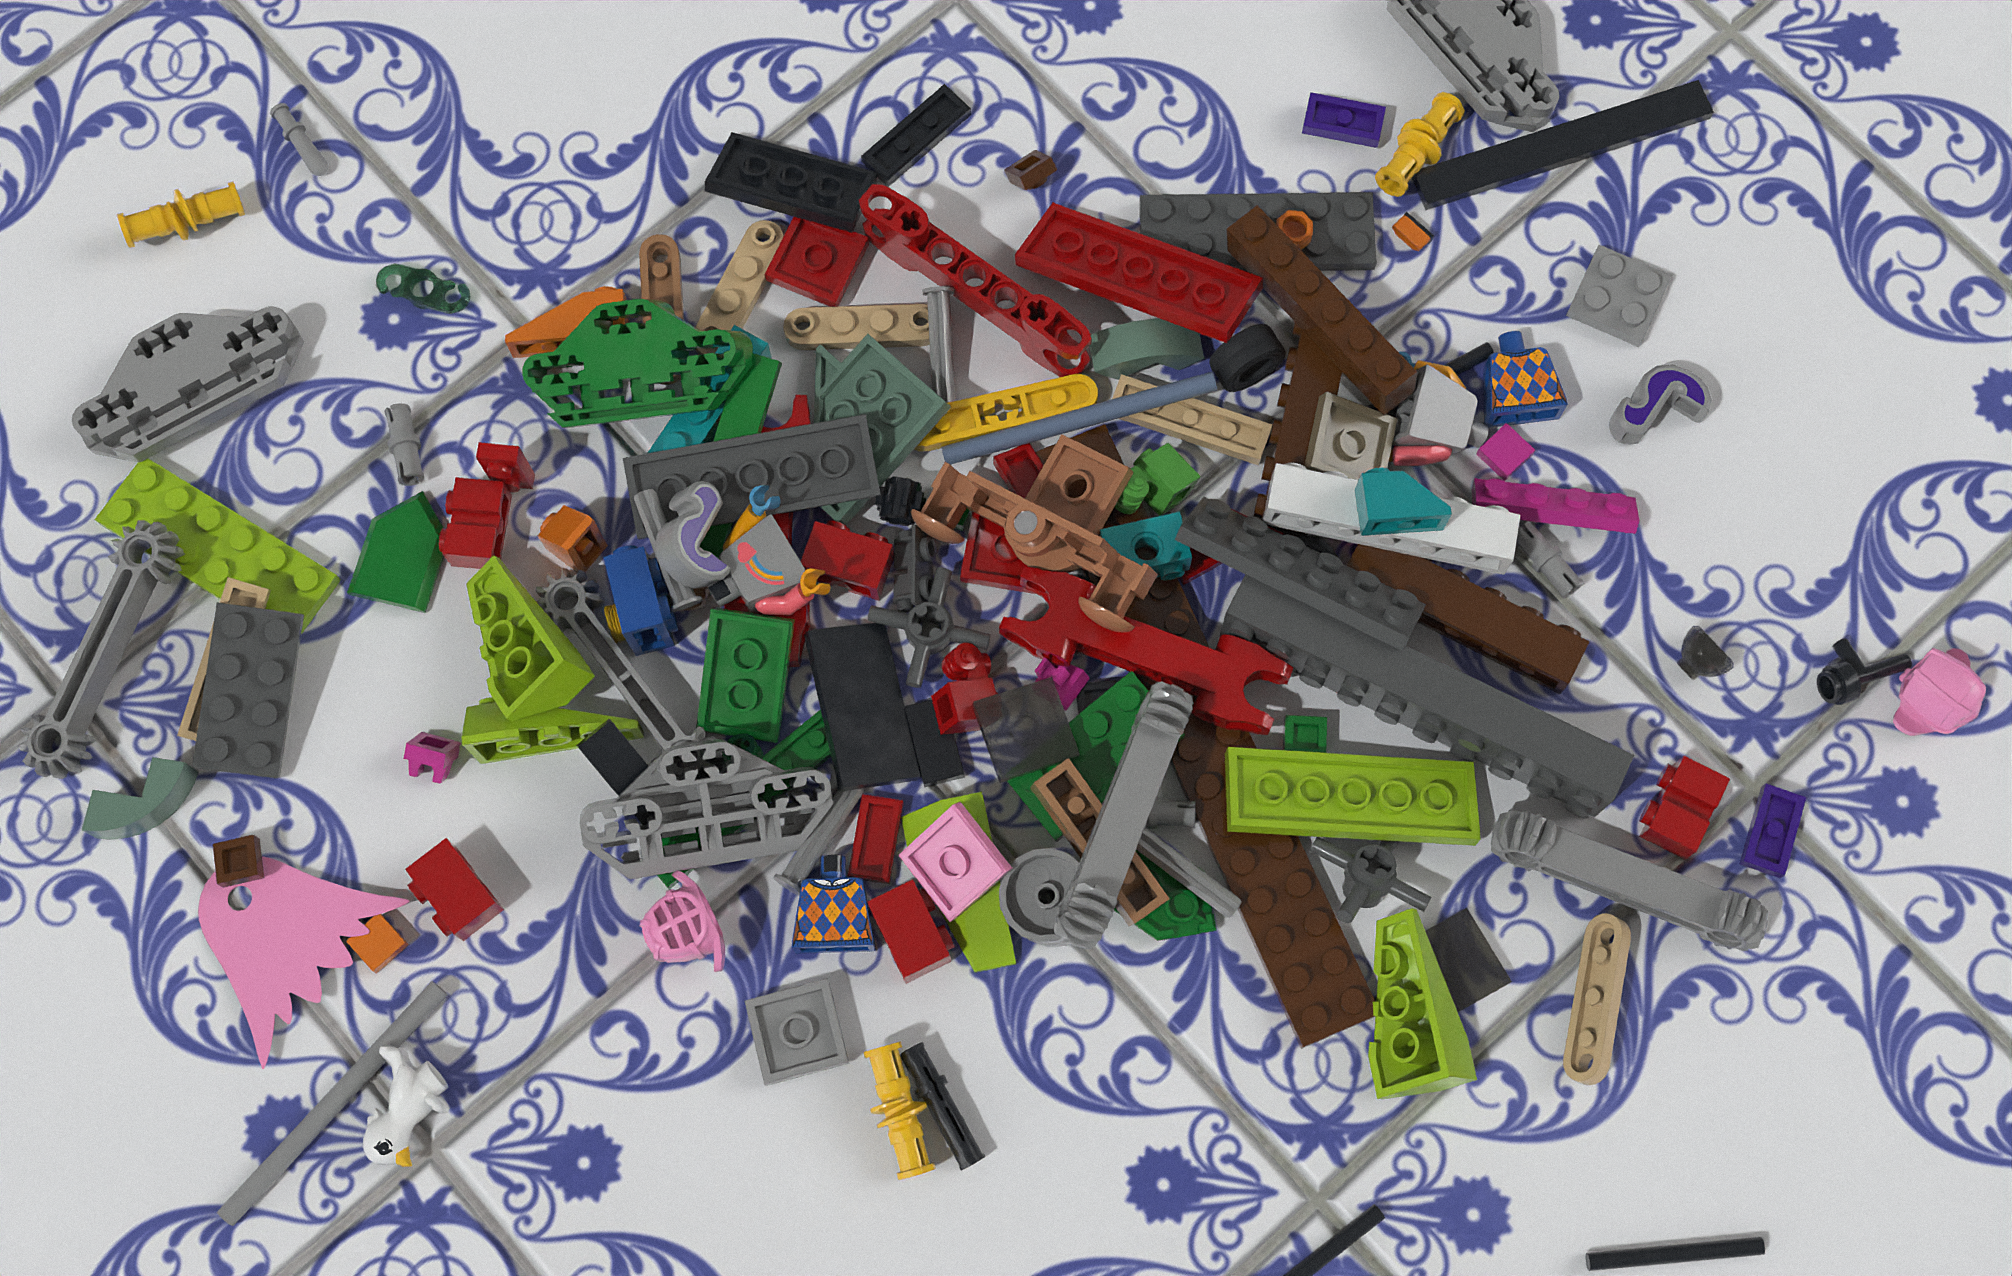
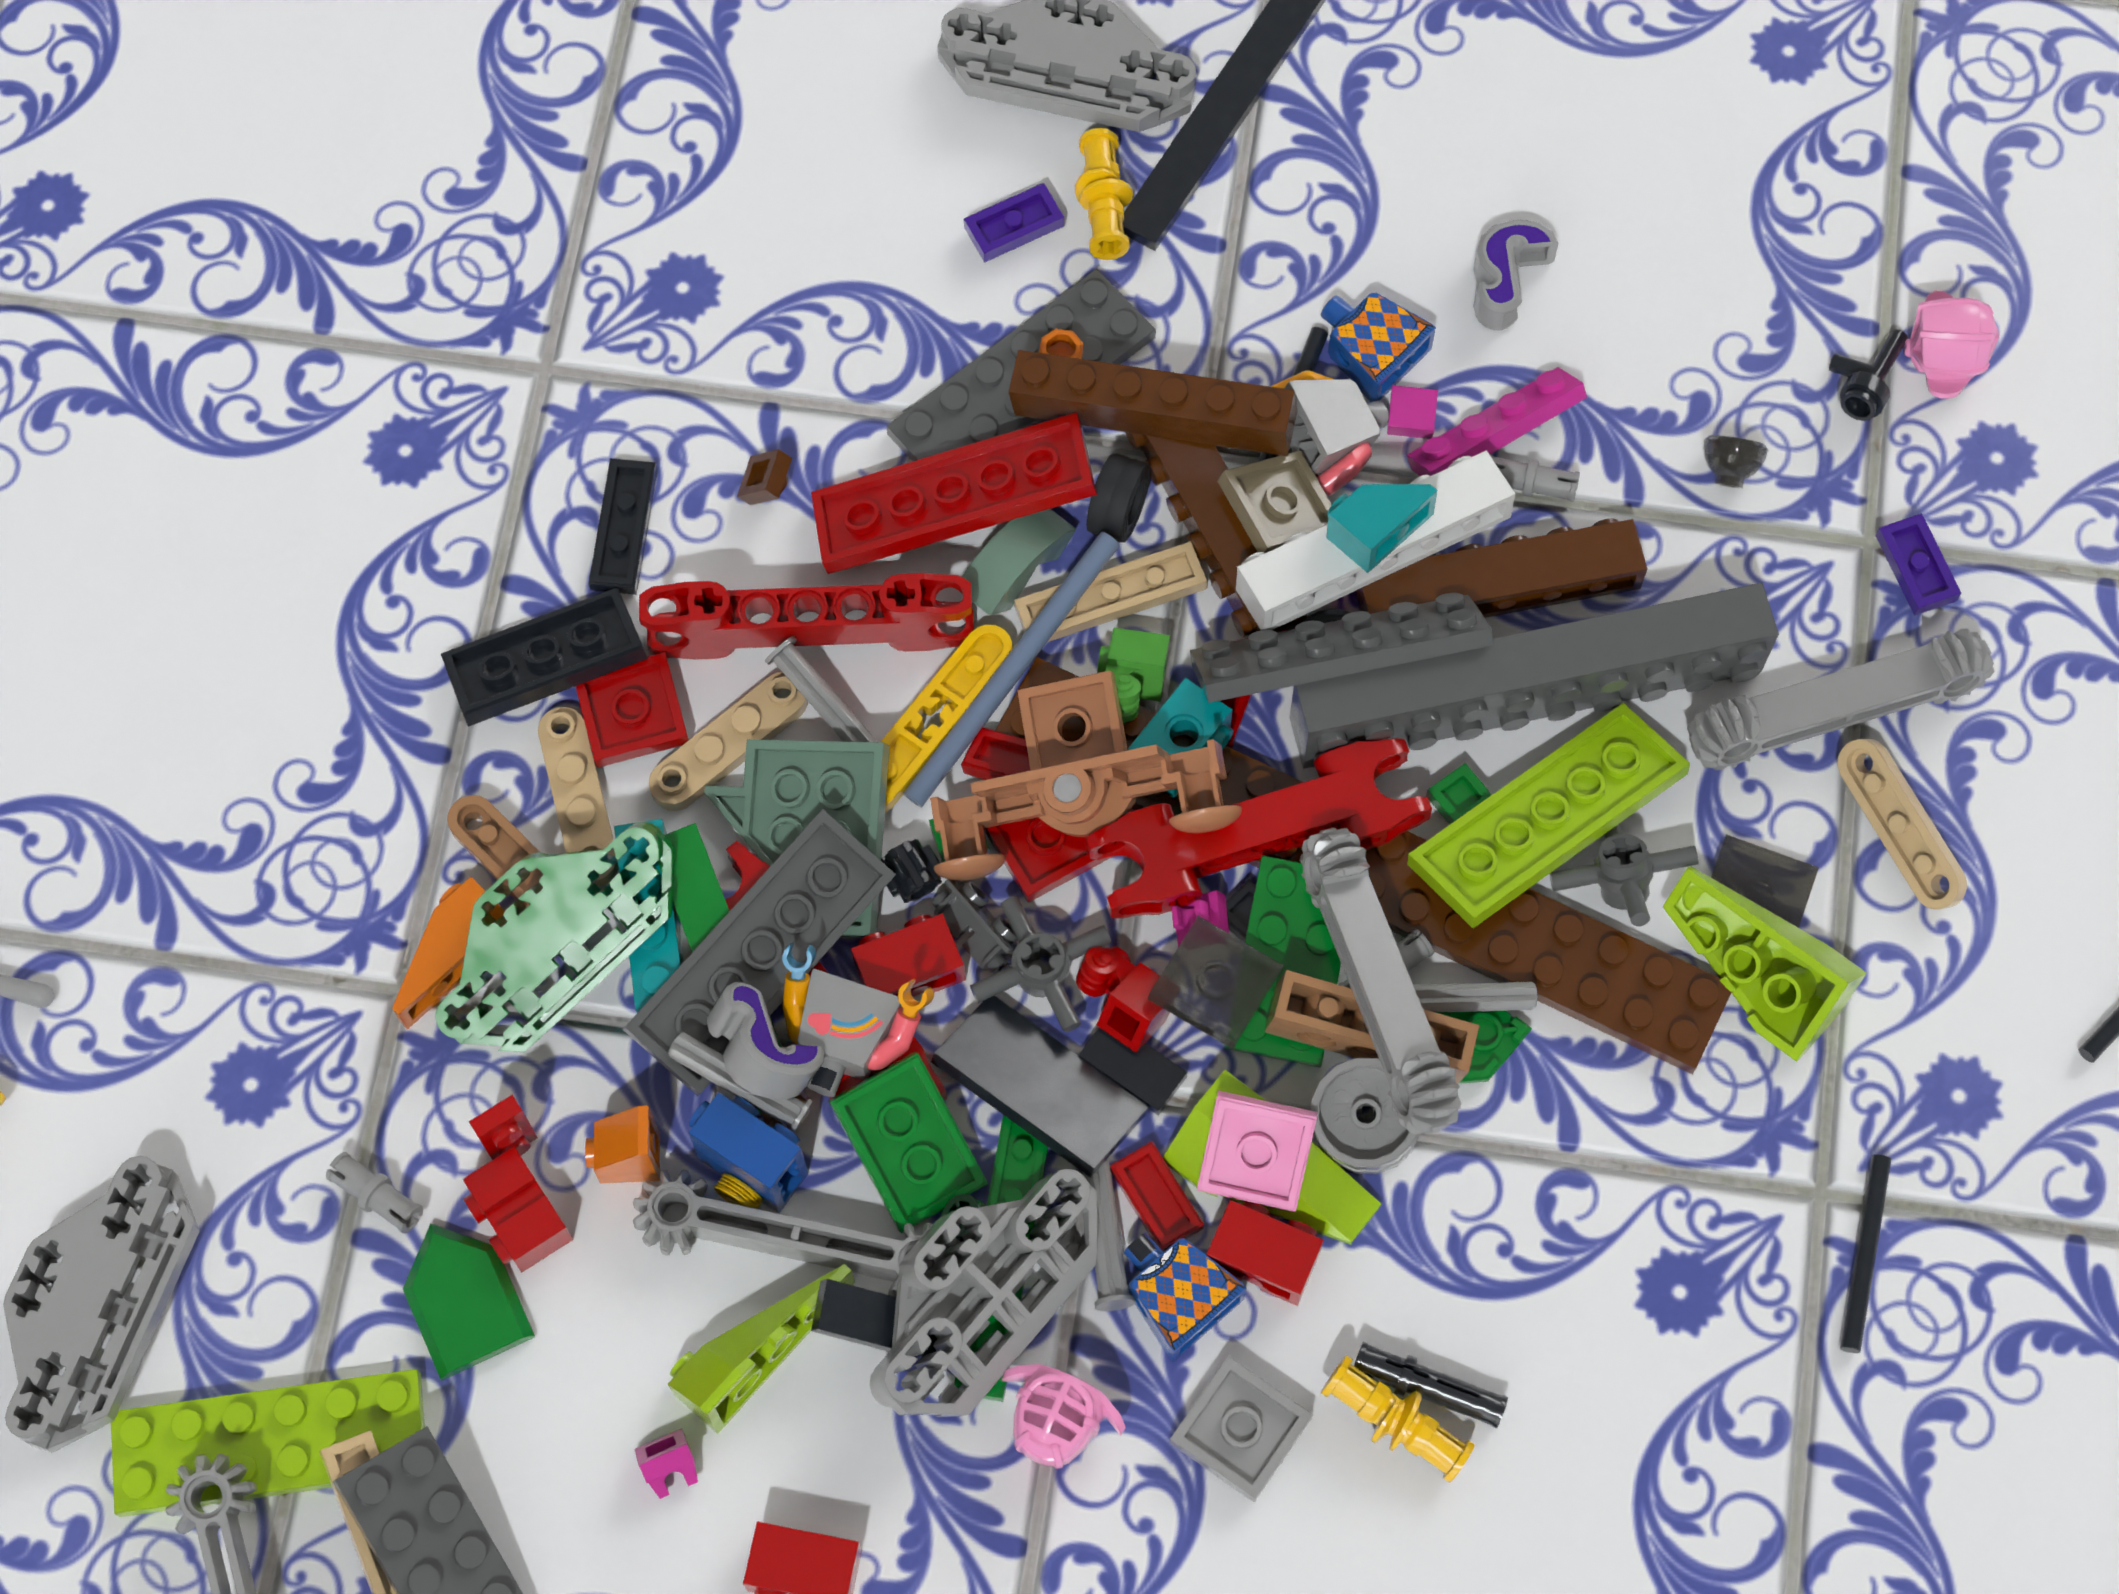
camera: 40 degrees left, 5 degrees down
clear green piece [376,263,471,314] -> none
lime wedge [466,555,595,721] -> none
orange piece [1392,212,1434,251] -> none
light grey plate [1566,245,1672,347] -> none
red brick [1639,756,1730,860] -> none

